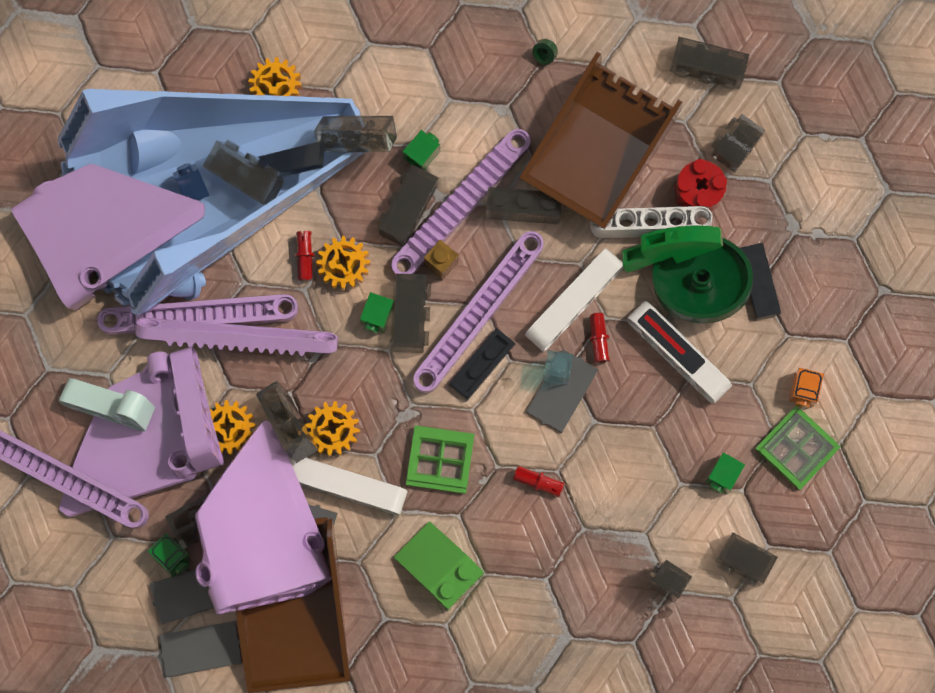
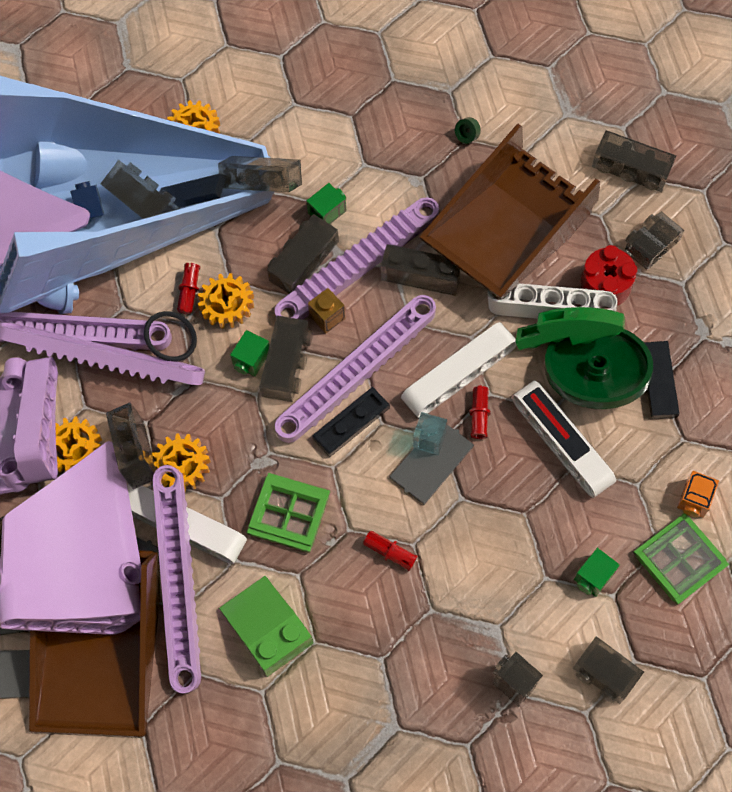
camera: 15 degrees right, 10 degrees down
none -> black tyre [143,311,197,362]
none -> lavender gear [153,465,201,693]

